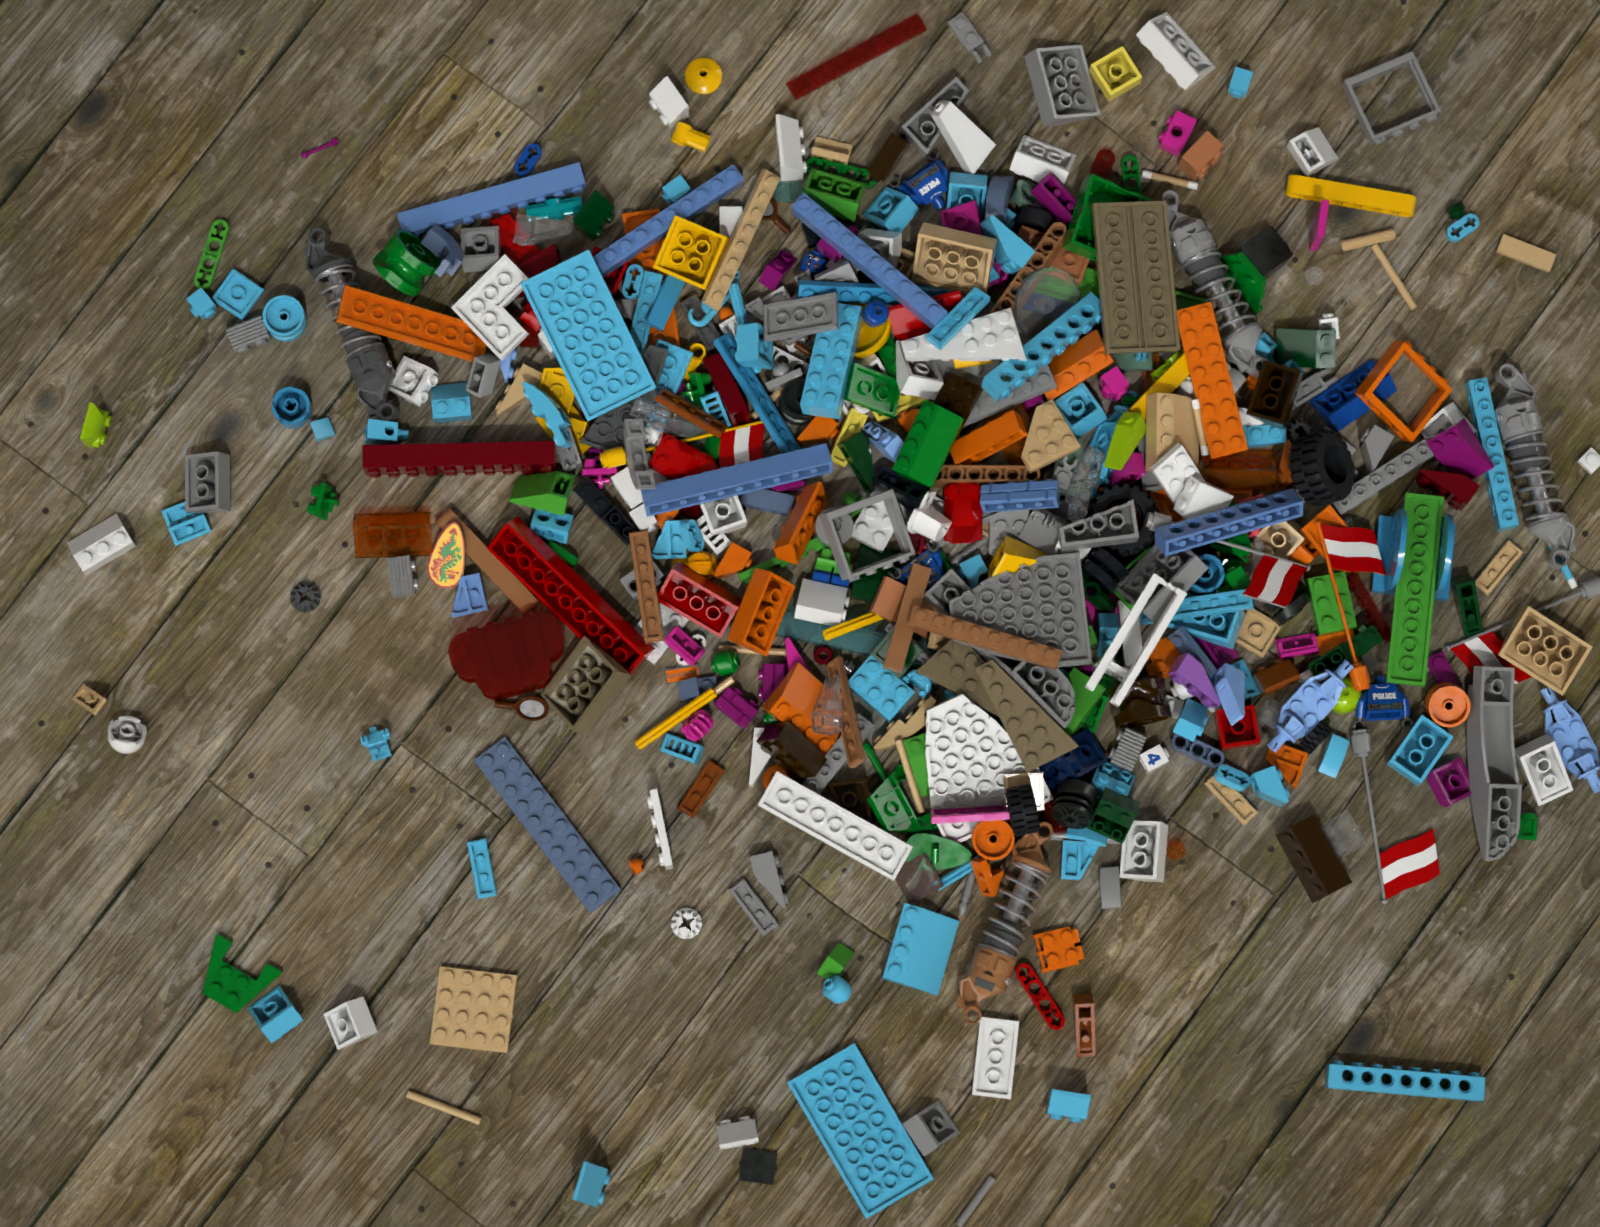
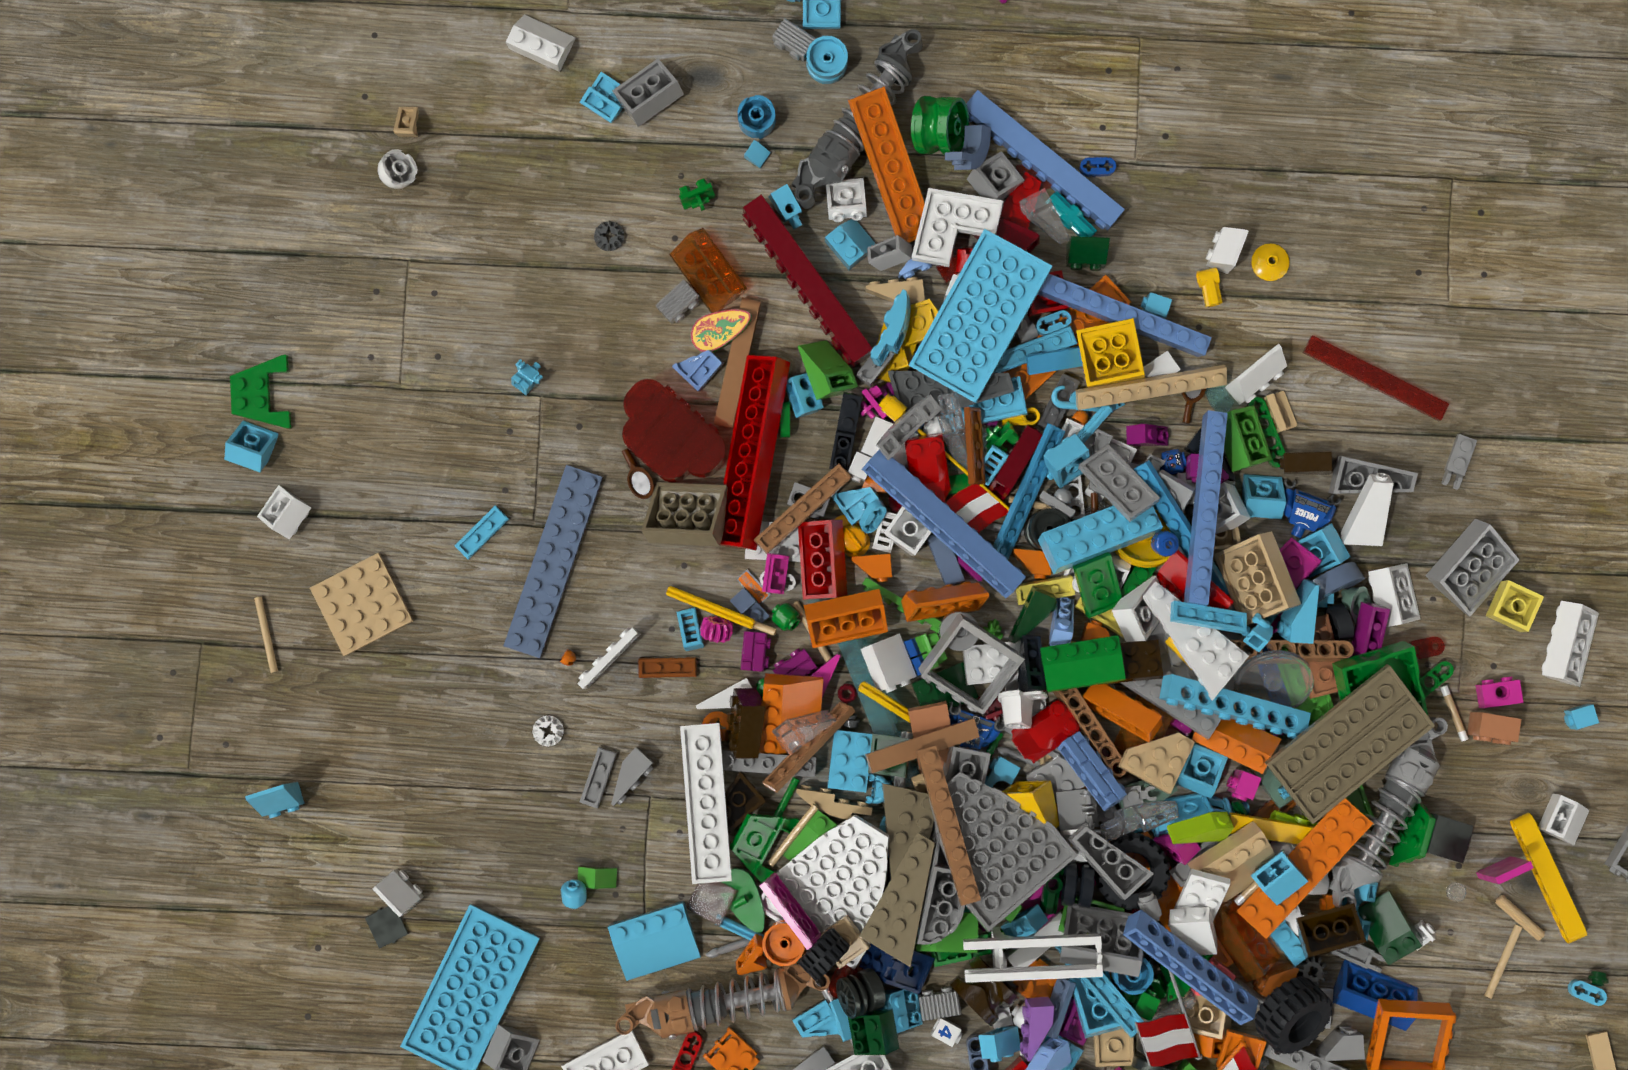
camera: 60 degrees right, 5 degrees up
none -> medium azure piece [1242,613,1273,652]
none -> medium azure slope [1251,850,1308,905]

